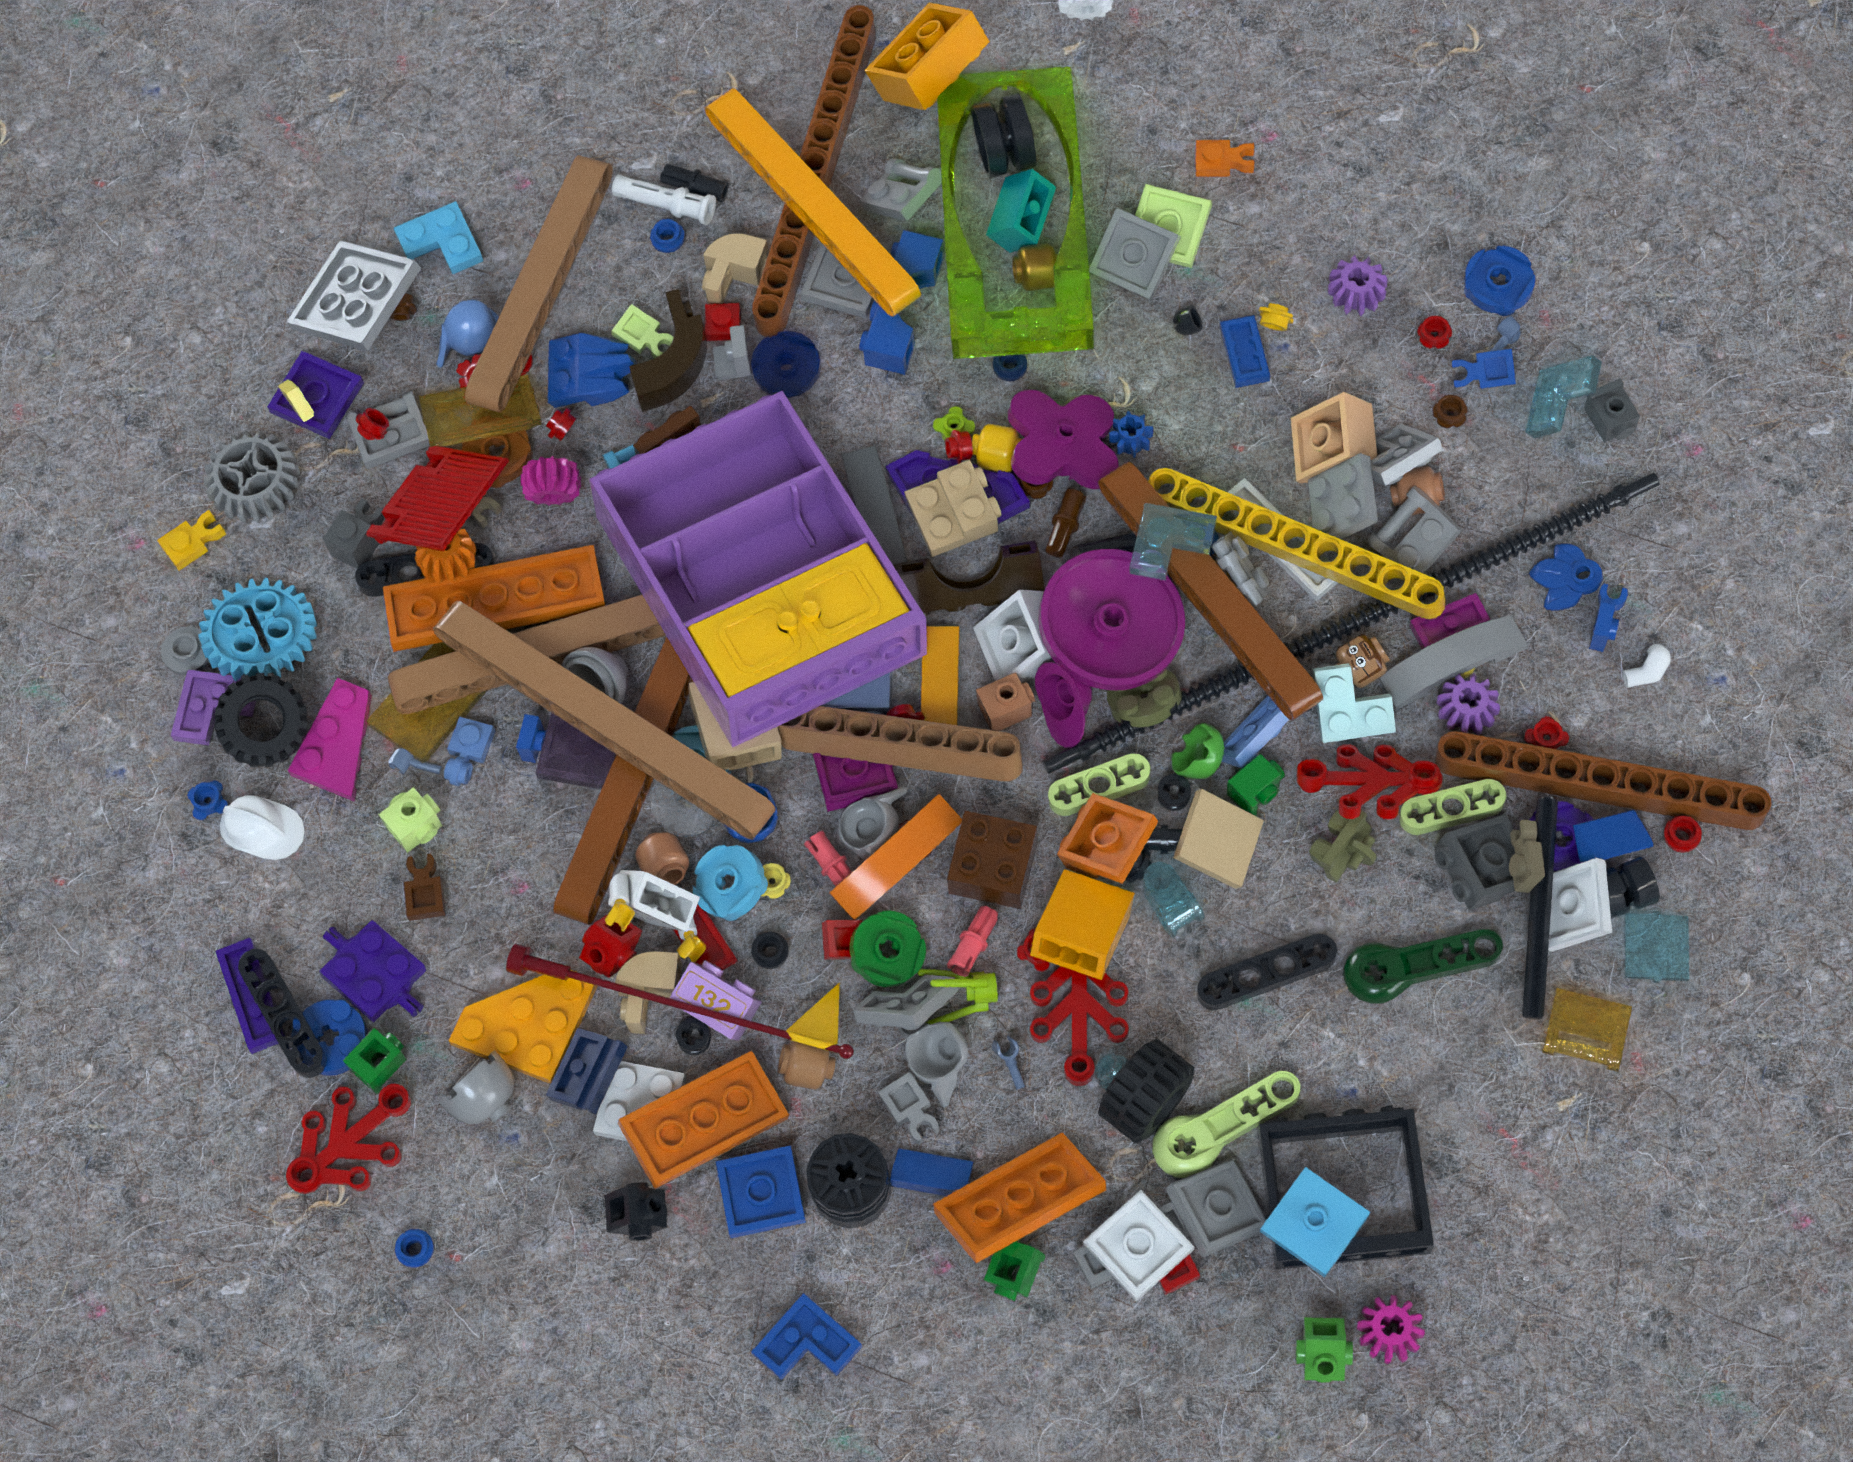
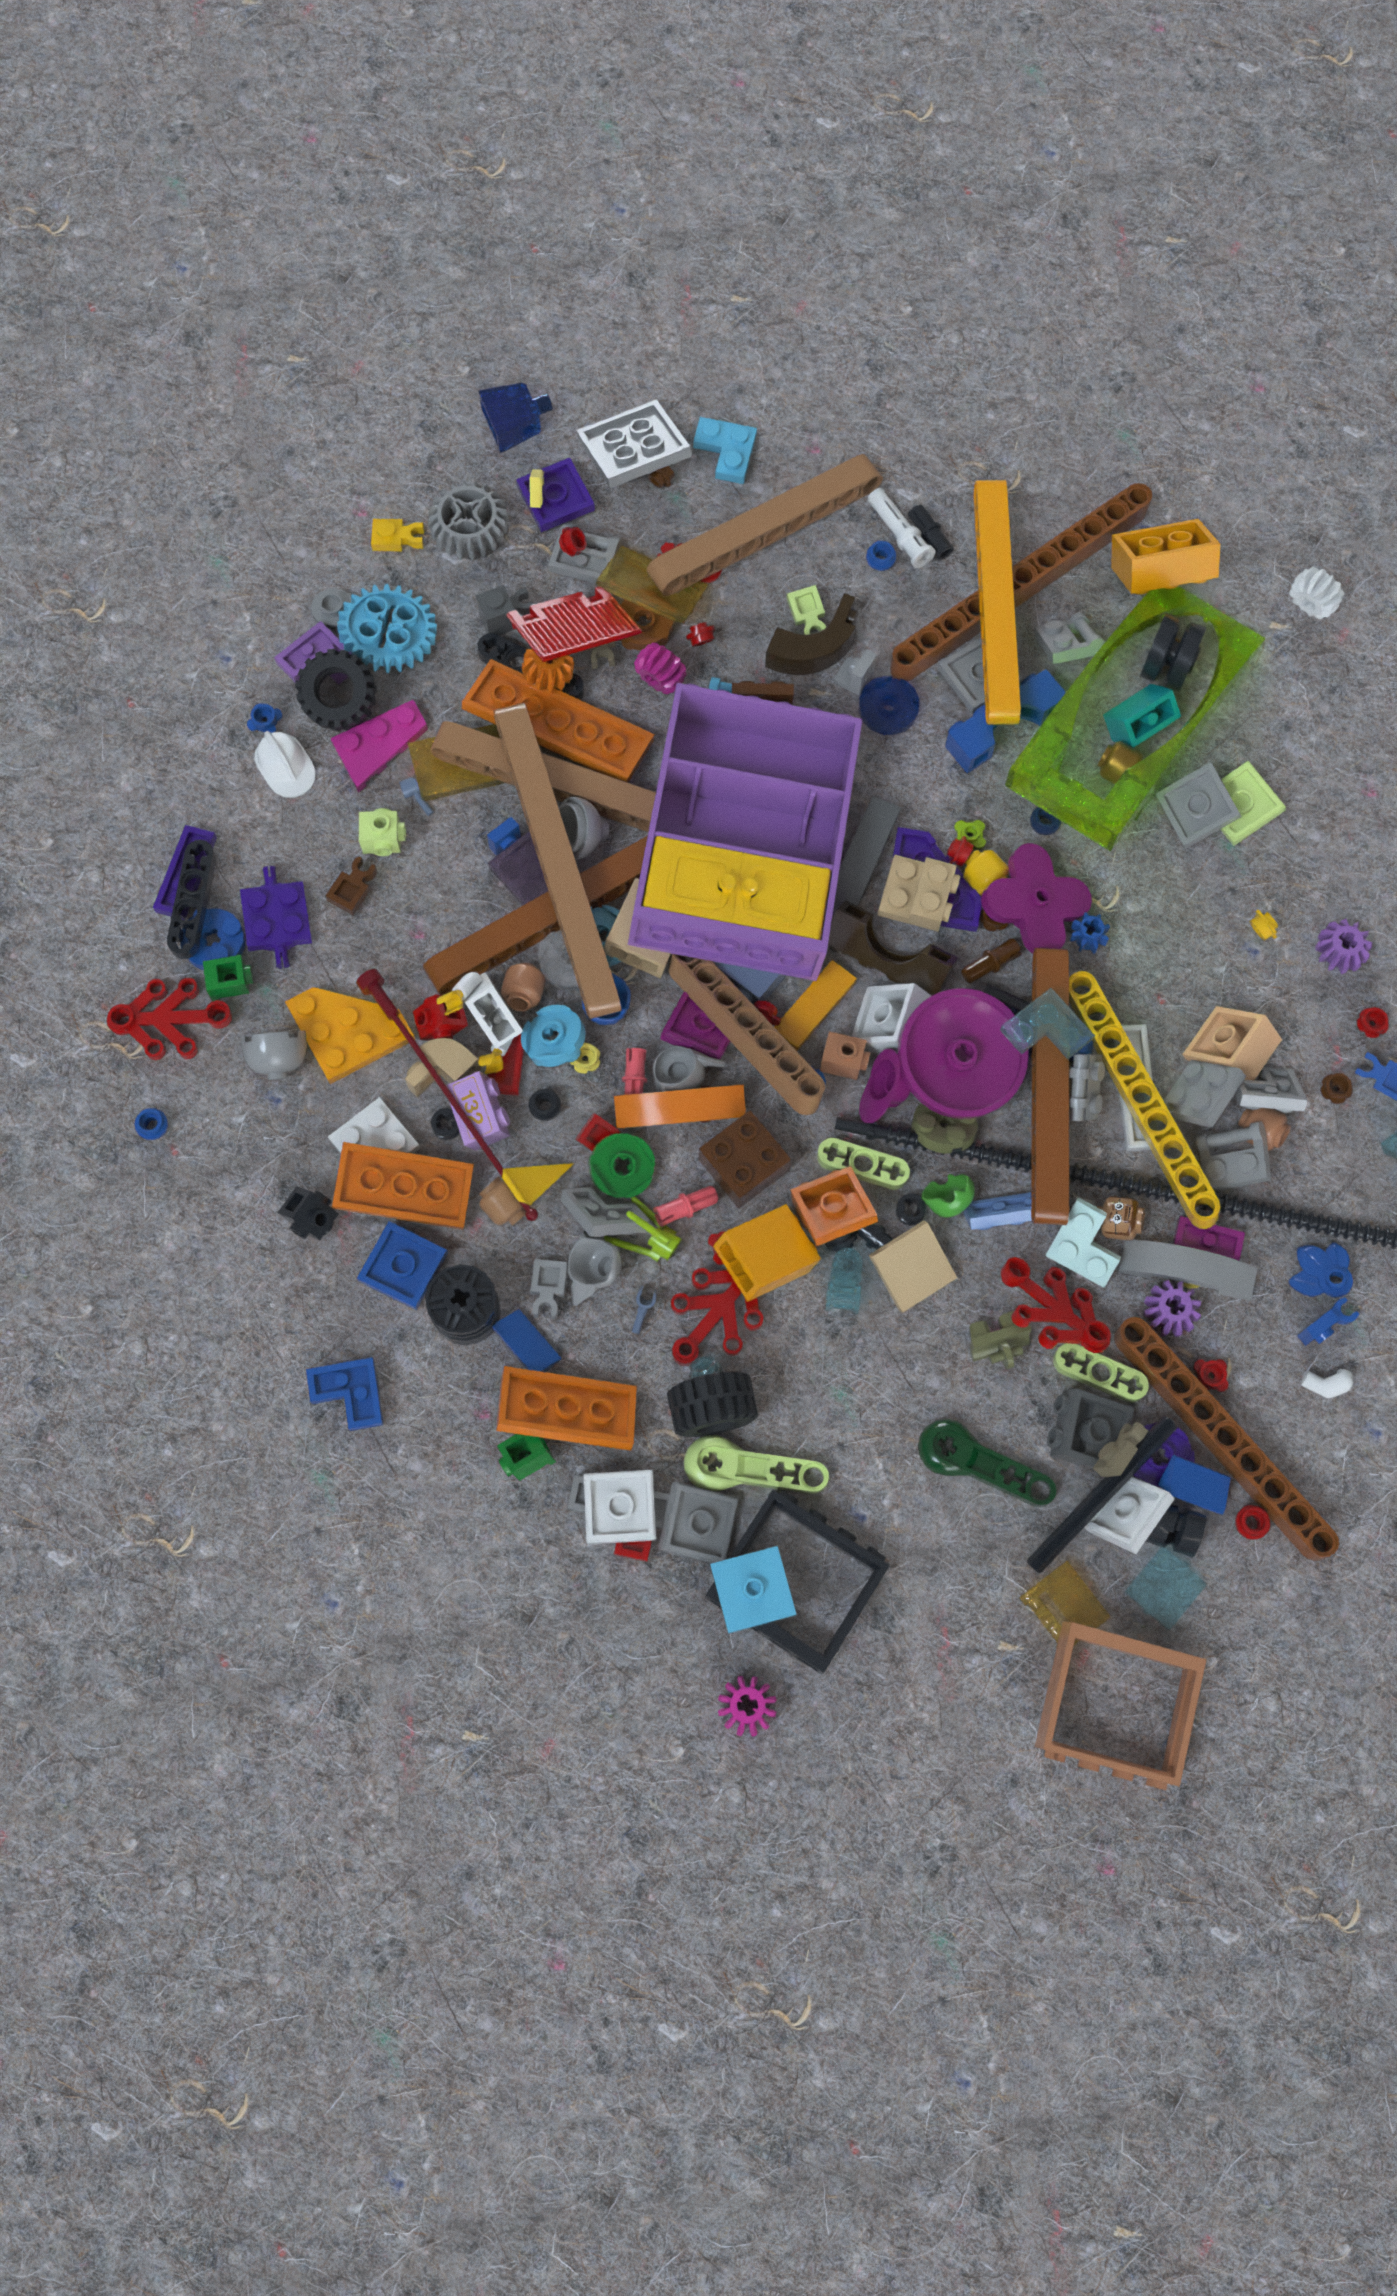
camera: 30 degrees right, 5 degrees up
medium blue piece [436,300,499,367] -> none
medium blue plate [444,717,496,786] -> none
dark blue plate [546,1028,628,1115] -> none
blue plate [548,333,637,408] -> none
tan brick [702,233,769,304] -> none
red plate [705,303,741,341] -> none
black hinge [1173,305,1202,336] -> none
orange plate [1195,140,1254,177] -> none
black beam [1197,934,1337,1010] -> none
blue plate [1220,315,1270,388] -> none
green brick [1226,753,1285,816] -> none
bright green brick [1296,1318,1353,1383] -> none
none -> clear blue torso [478,382,553,453]
none -> nougat window [1035,1622,1207,1791]

